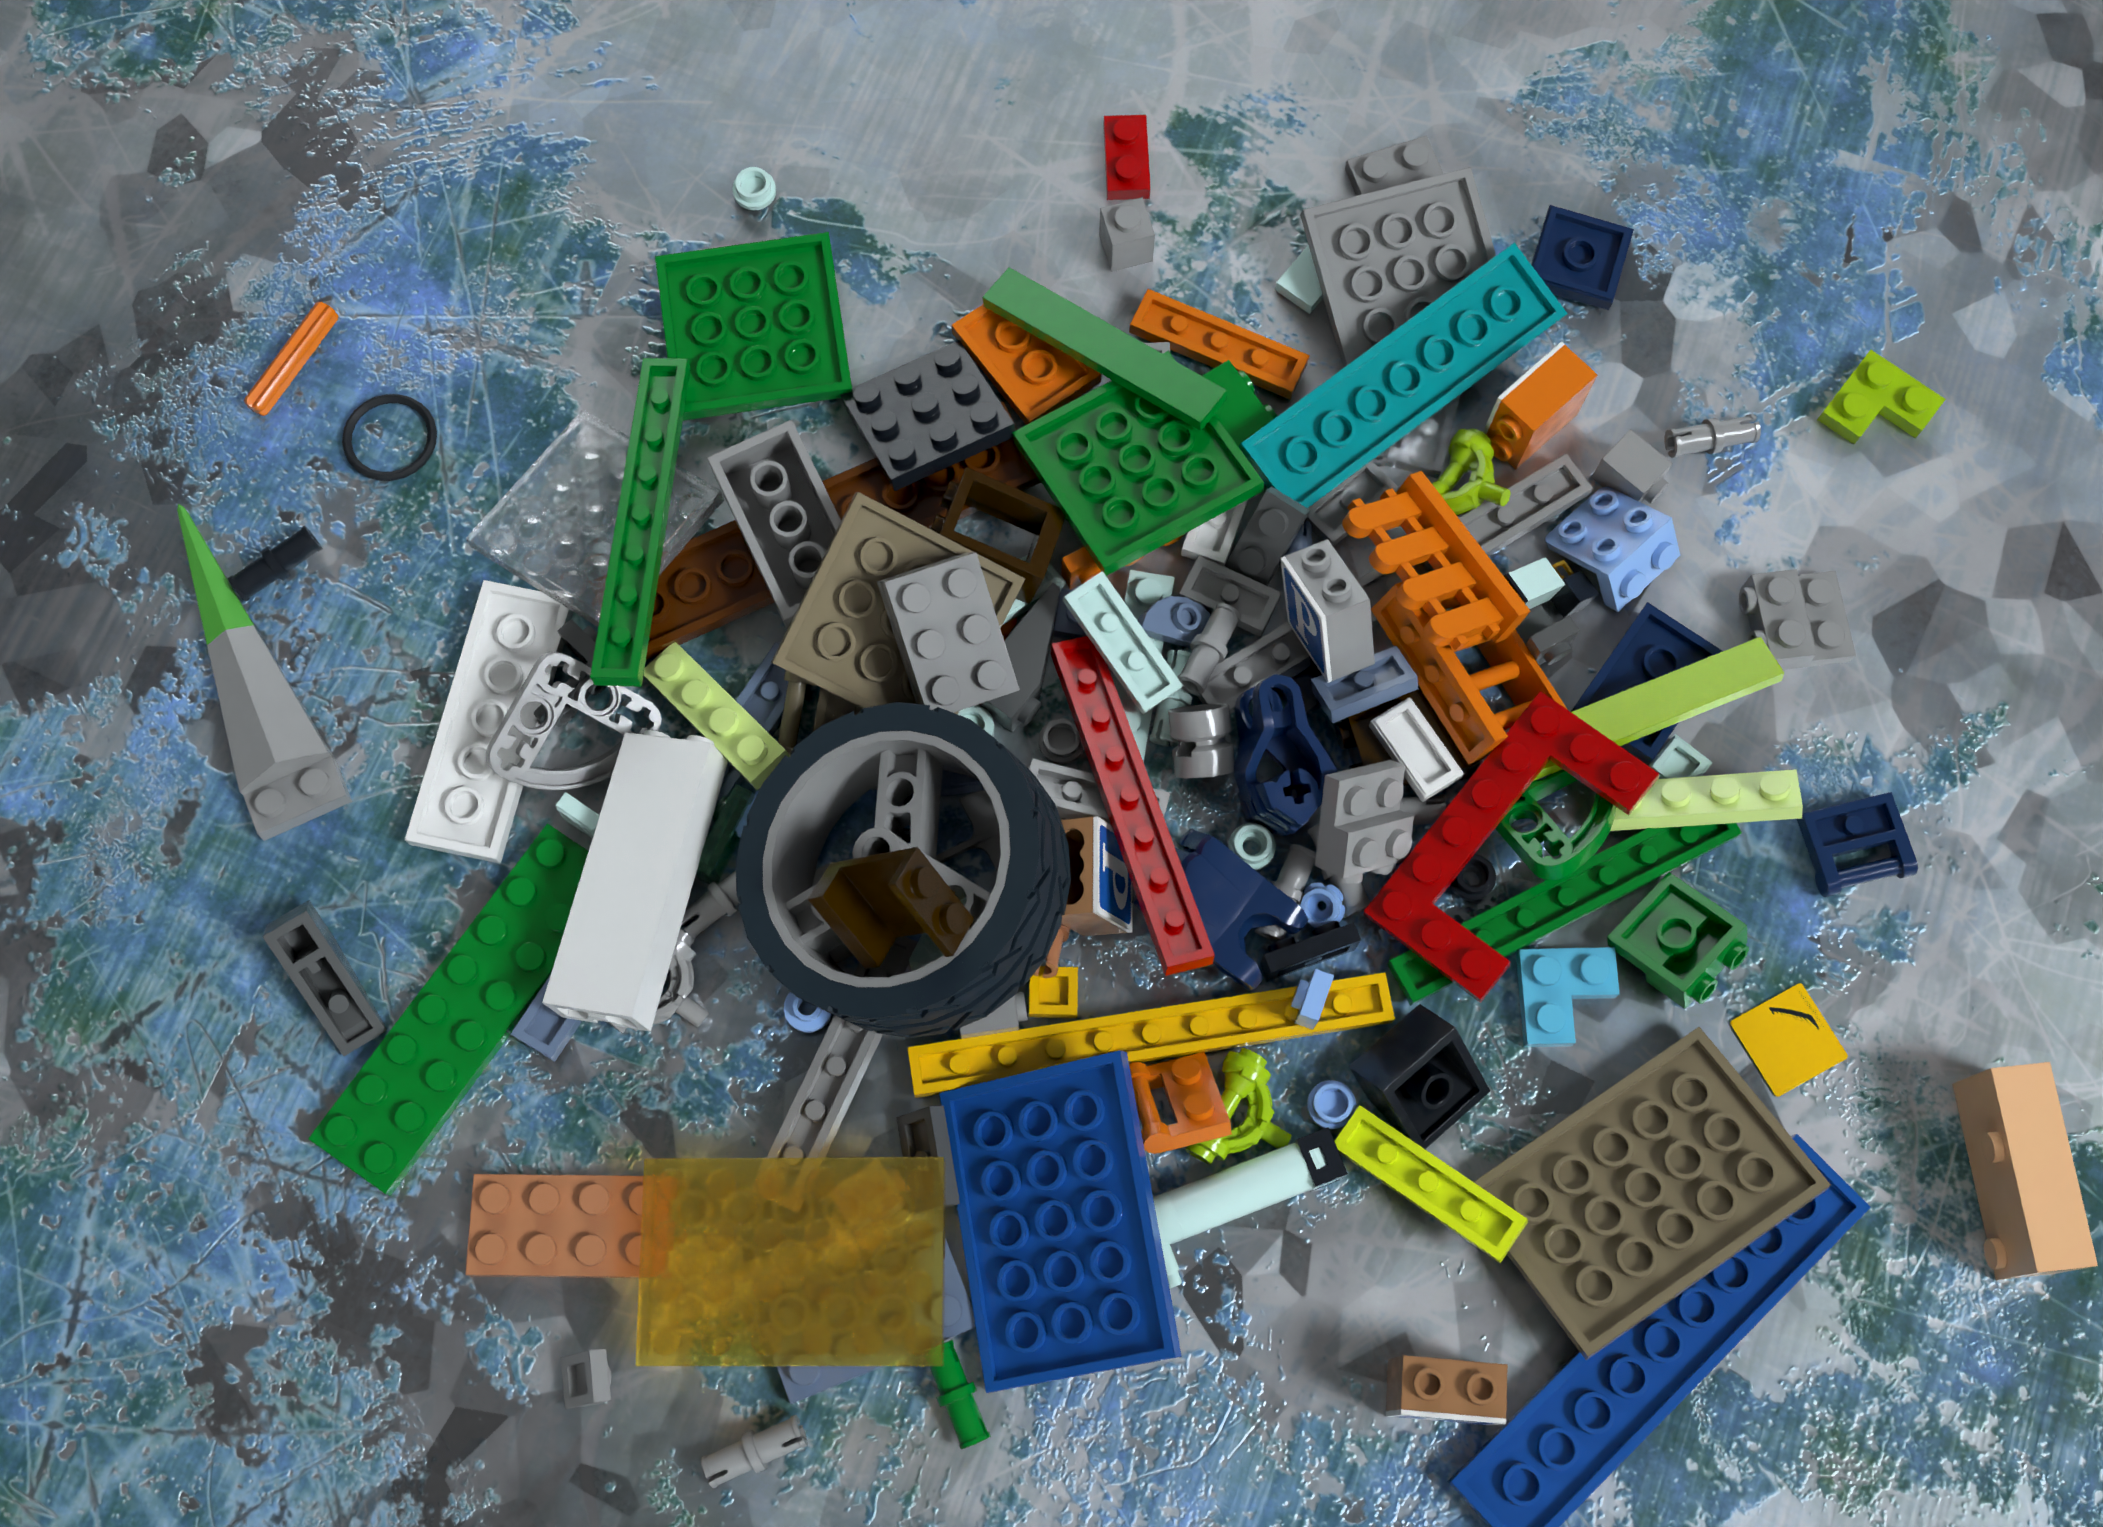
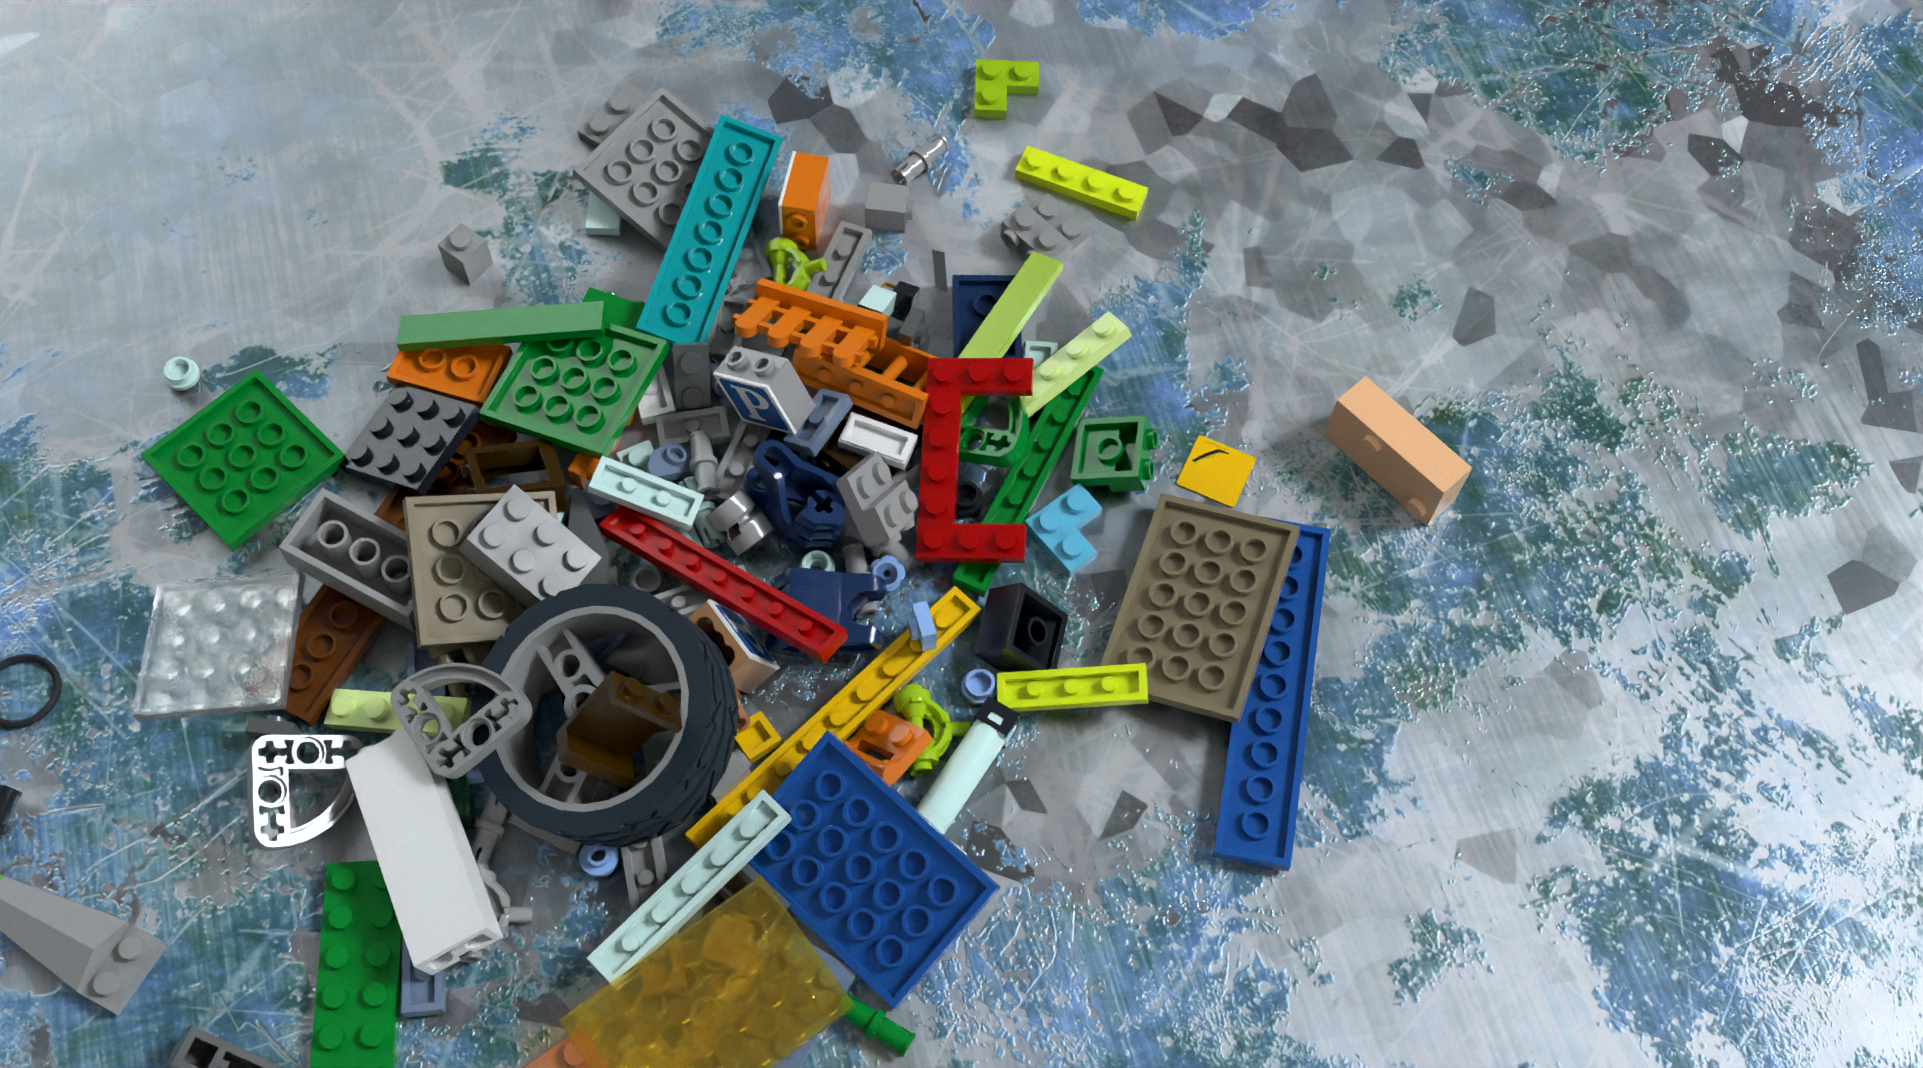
camera: 40 degrees left, 10 degrees down
white plate [405,580,576,864] -> none
light aqua tile [555,792,600,839] -> none
green plate [590,358,691,687] -> none
red plate [1103,114,1150,200] -> none
orange plate [1129,289,1310,400] -> none
black plate [1260,921,1361,982] -> none
medium nougat piece [1386,1355,1508,1425] -> none
dark blue plate [1531,205,1634,310] -> none
light blue bracket [1545,487,1681,612] -> none
dark blue plate [1797,792,1918,897] -> none
none -> light grey beam [390,663,532,779]
none -> light aqua plate [587,789,792,990]
none -> neon yellow plate [1015,146,1148,220]

